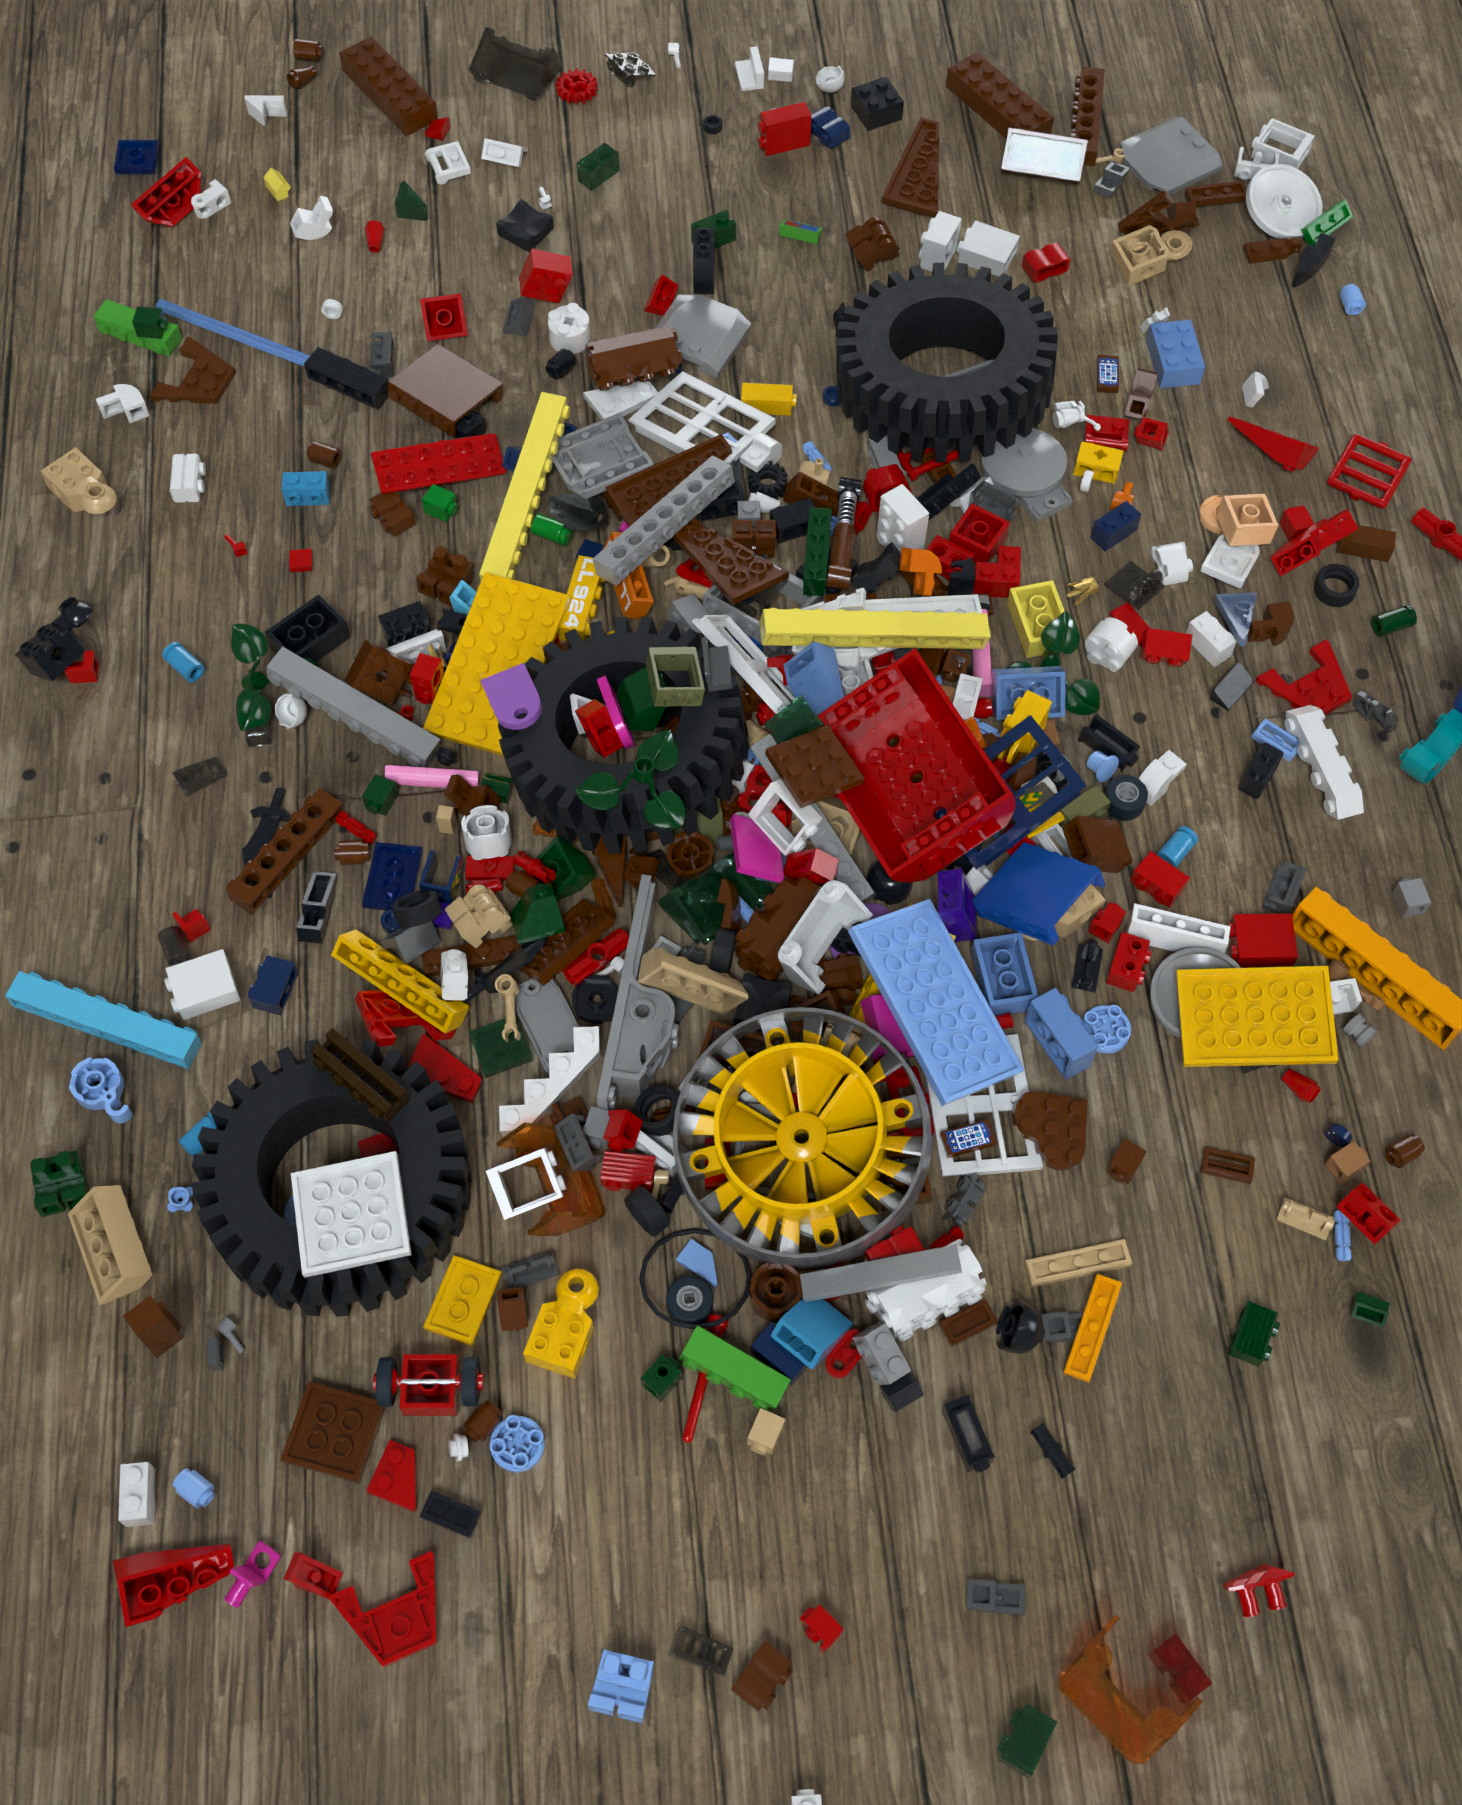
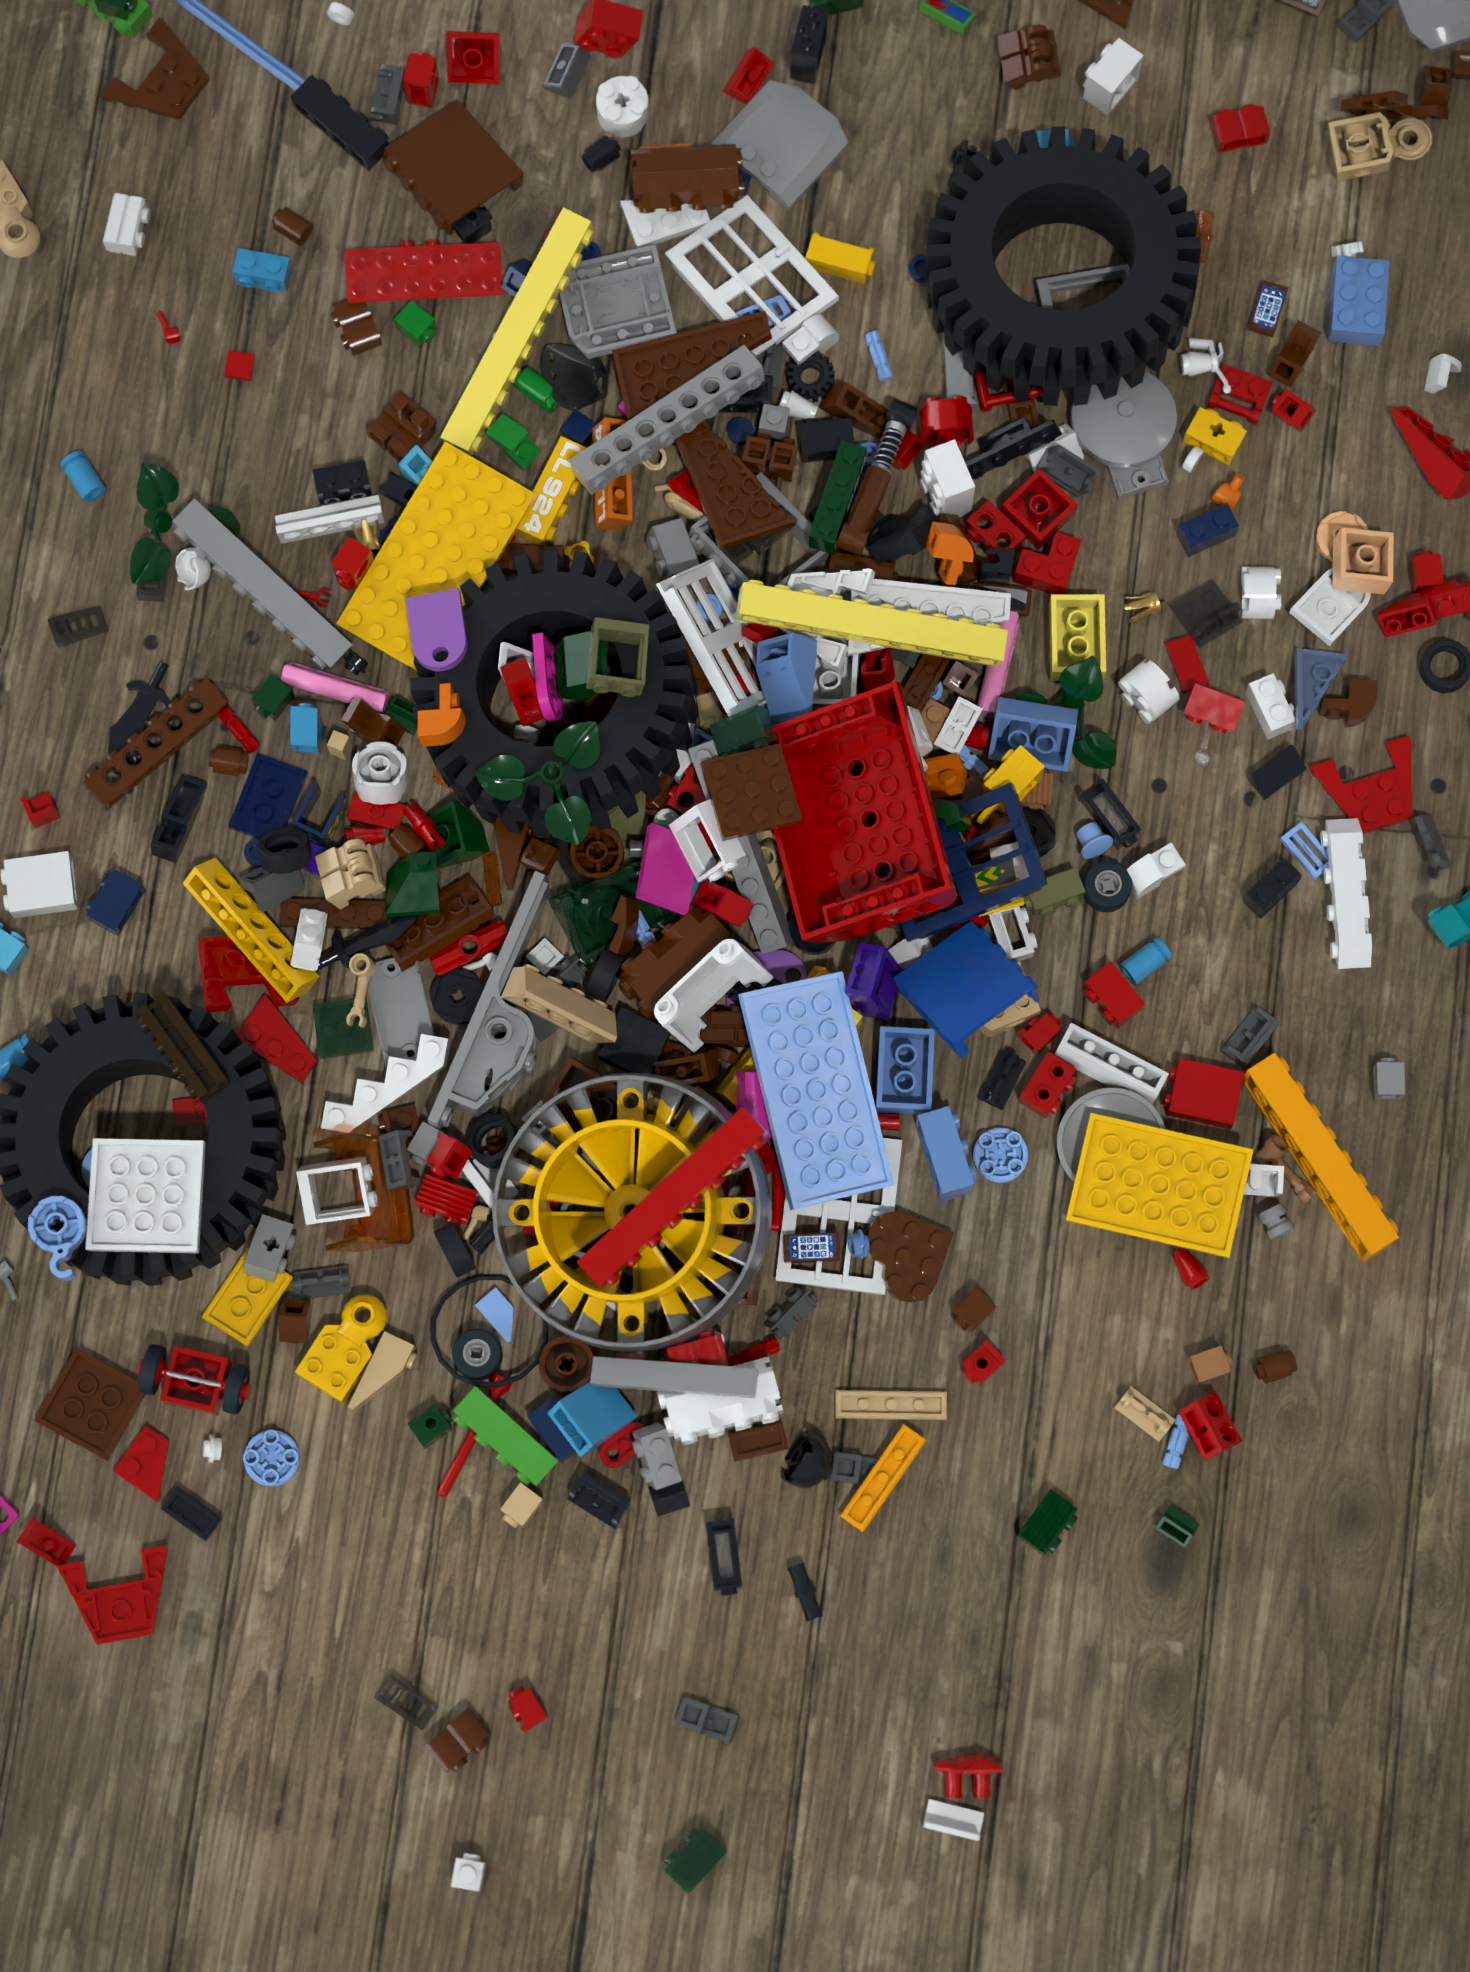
camera: 15 degrees right, 15 degrees up
white brick [96,384,150,423] -> none
clear smoke piece [157,926,193,967] -> none
black brick [265,594,350,662] -> none
reddish brown hinge [344,640,412,705] -> none
reddish brown brick [463,1400,503,1443] -> none
light blue hips [588,1650,654,1724] -> none
dark grey panel [702,637,733,692] -> none
tan piece [798,458,831,487] -> none
white brick [957,220,1020,277] -> none
clear orange windscreen [1058,1614,1203,1765] -> none
reddish brown brick [1062,815,1133,873] -> none
clear red brick [1148,1634,1213,1705] -> none
reddish brown tile [1200,1146,1255,1184] -> none
dark blue tile [1325,1124,1352,1147] -> none
none -> light blue piece [28,1196,87,1281]
none -> light grey brick [243,1214,296,1283]
none -> dark azure slope [290,703,323,754]
none -> tan slope [348,1331,418,1412]
none -> red brick [403,52,439,108]
none -> orange brick [418,683,466,747]
none -> green slope [485,414,542,470]
none -> black hinge [568,1471,631,1529]
none -> red brick [577,1107,769,1287]
none -> dark blue tile [728,417,754,445]
none -> medium blue plate [848,1230,870,1259]
none -> white panel [922,1799,984,1841]
none -> dark green piece [936,800,972,833]
none -> red brick [961,1340,1006,1386]
none -> clear hand [1193,730,1212,768]

